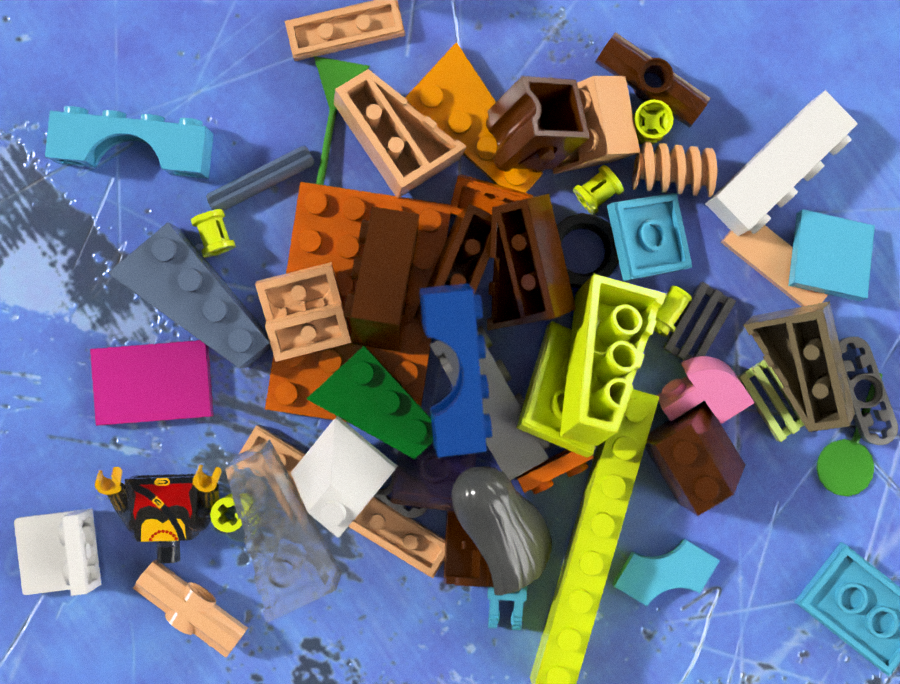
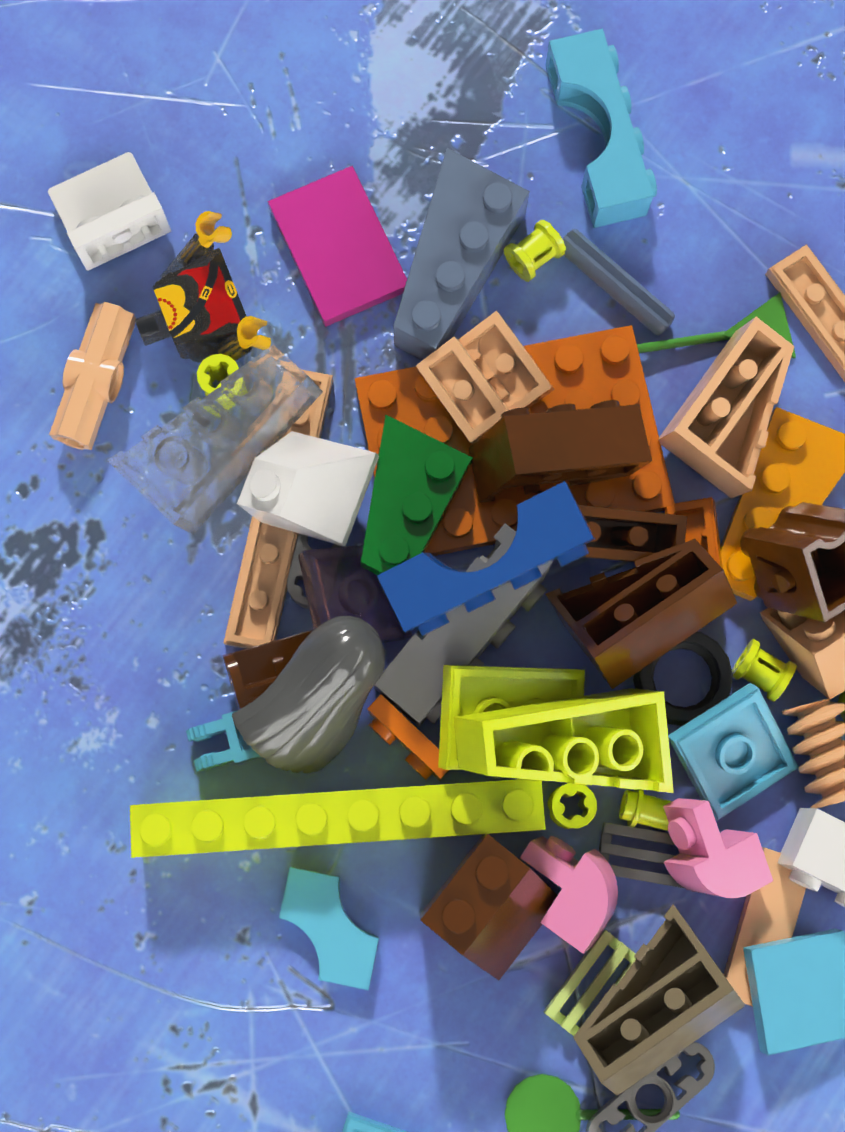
camera: 65 degrees right, 10 degrees down
none -> neon yellow bush [547,783,597,829]
none -> bright pink brick [663,798,773,898]

